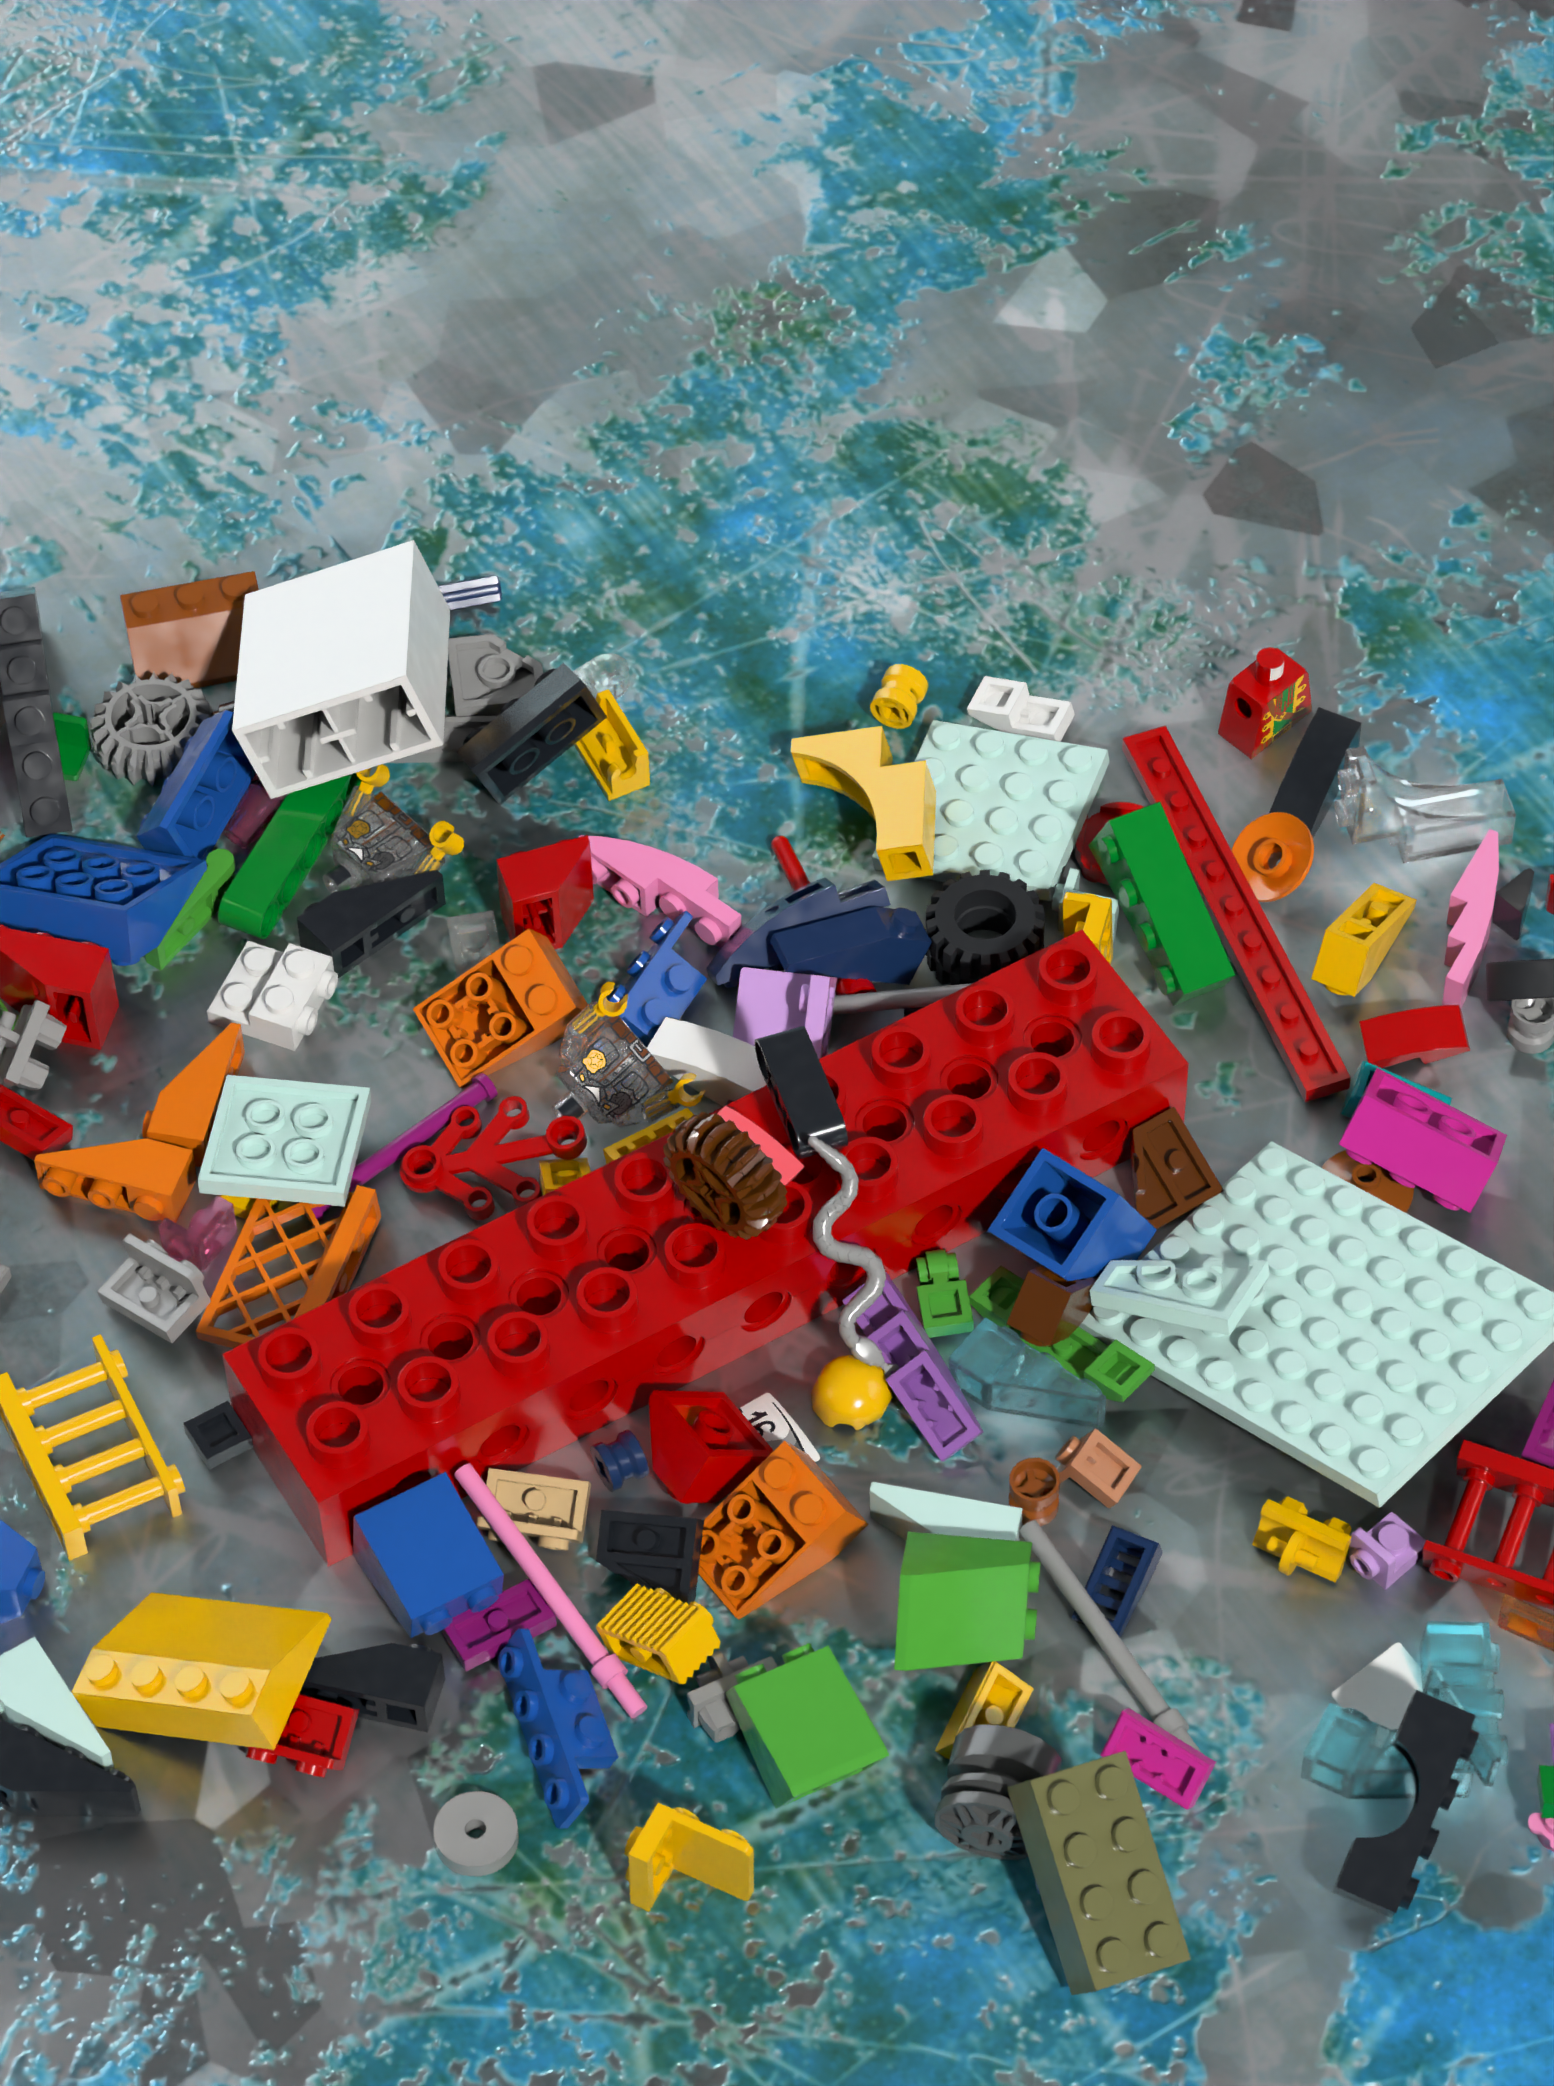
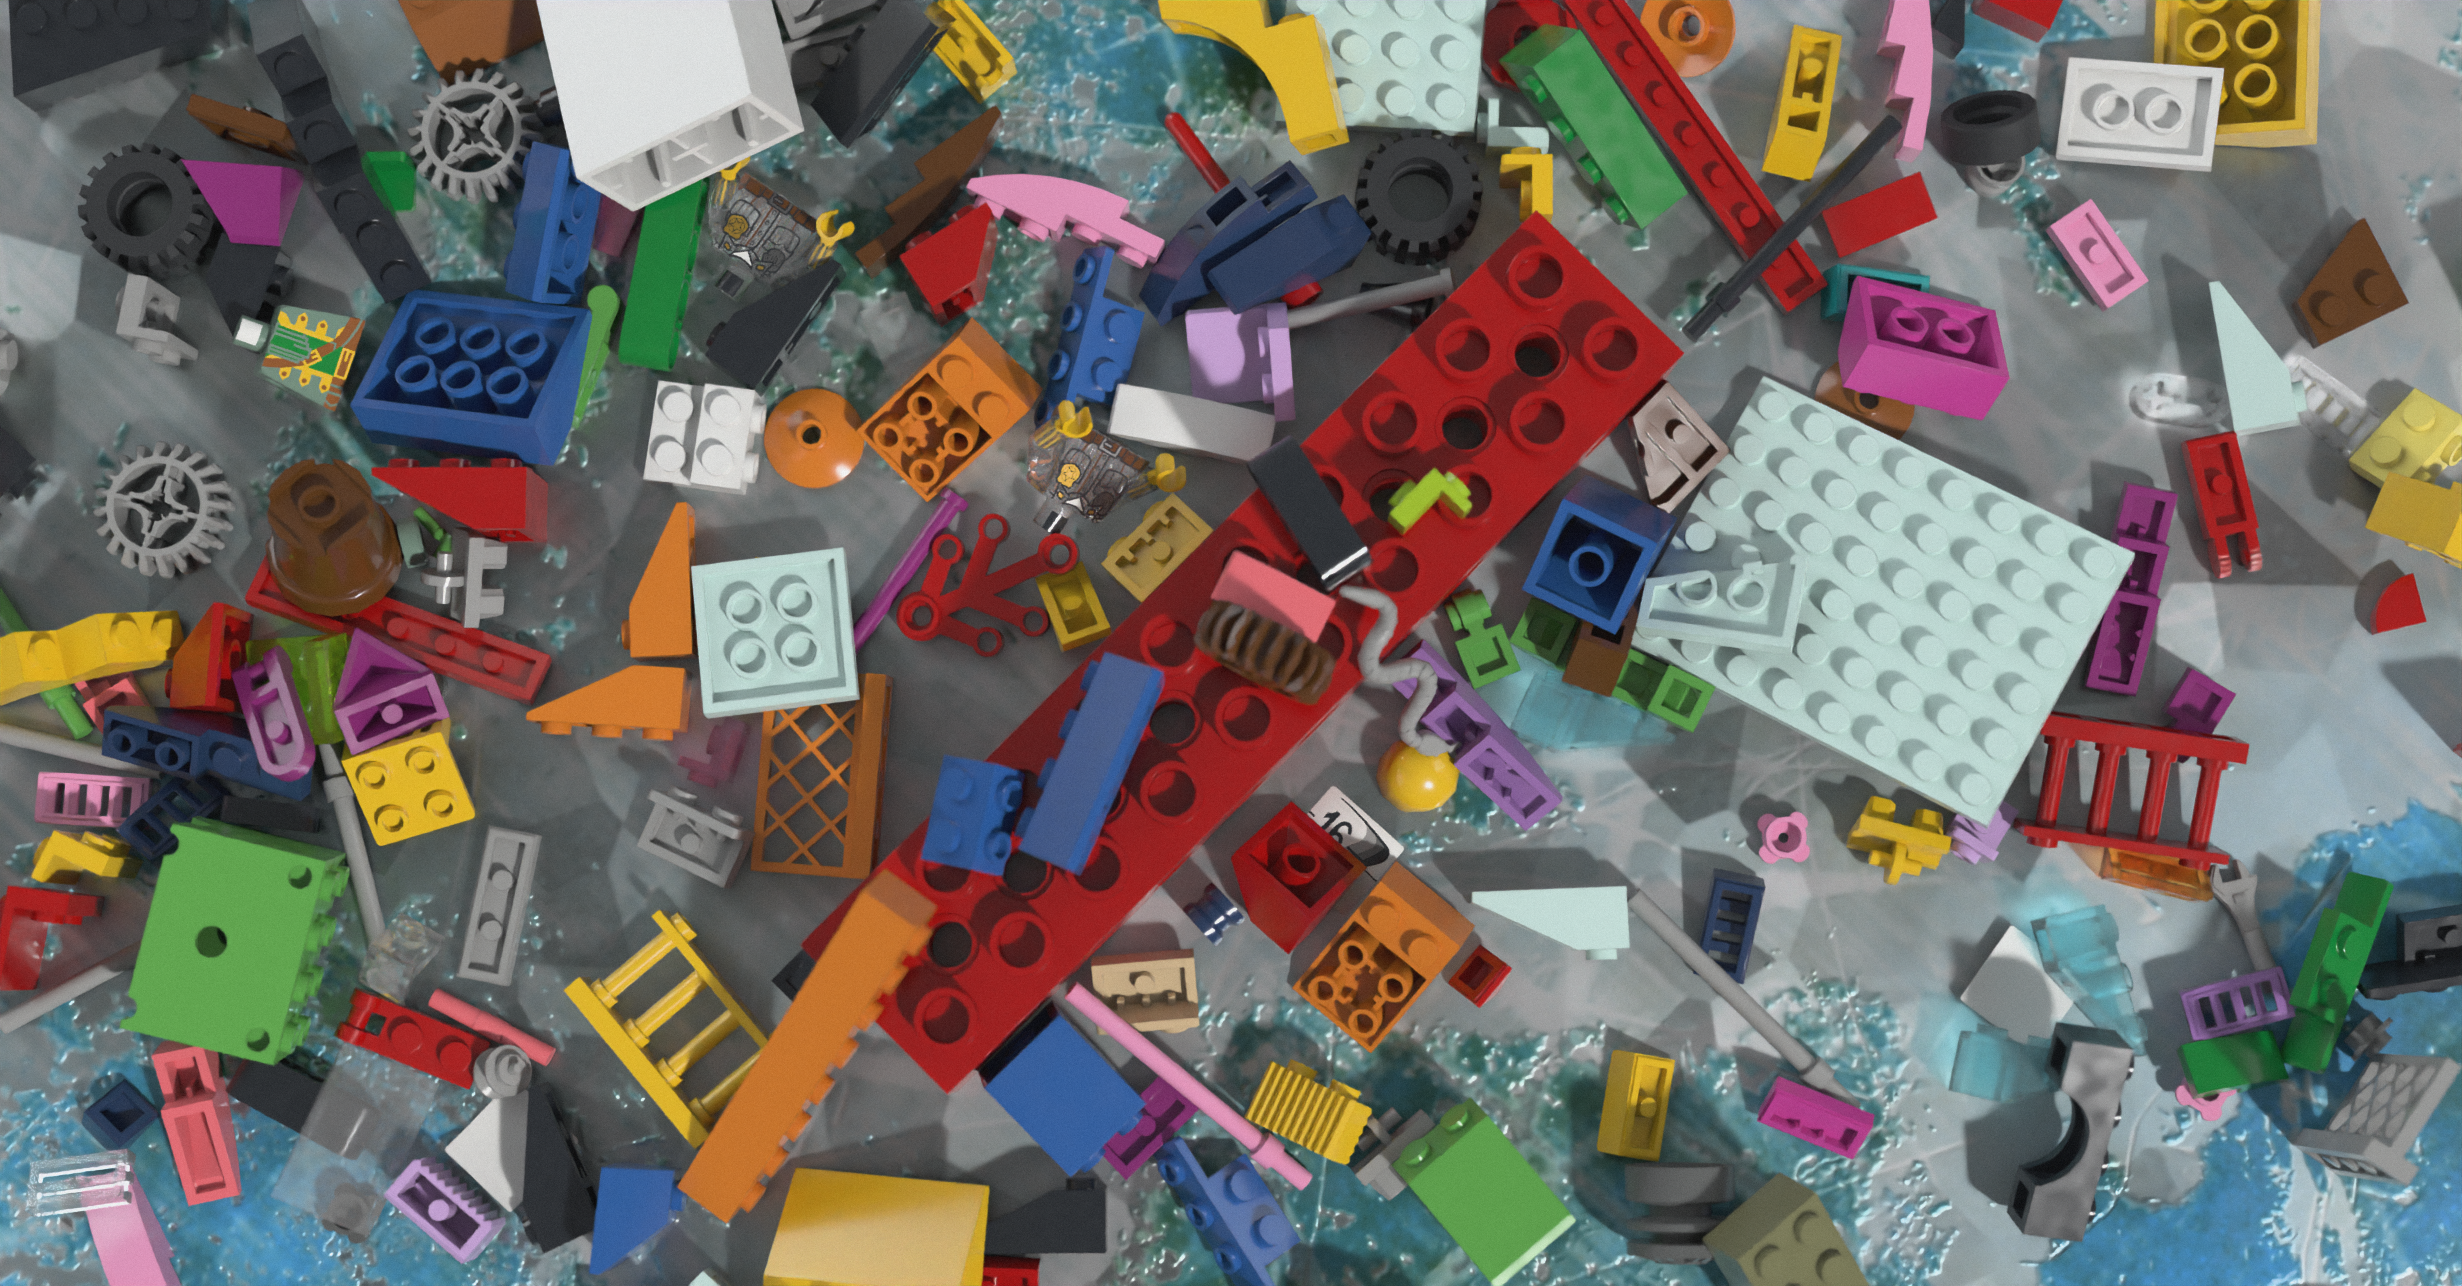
camera: 15 degrees left, 30 degrees up
black wing [596,1510,704,1604] -> none
bright green slope [894,1532,1041,1671] -> none
dark orange wheel [1008,1458,1060,1527] -> none
nougat bracket [1055,1428,1142,1509] -> none
none -> orange brick [677,869,937,1224]
none -> orange dish [764,389,865,489]
none -> reddish brown slope [855,105,1005,279]
none -> blue bracket [921,755,1024,876]
none -> blue slope [1015,652,1165,876]
none -> lime bracket [1387,468,1472,535]
none -> red slope [1448,944,1512,1008]
none -> black bar [1681,115,1902,343]
none -> bright pink plate [1757,812,1810,864]

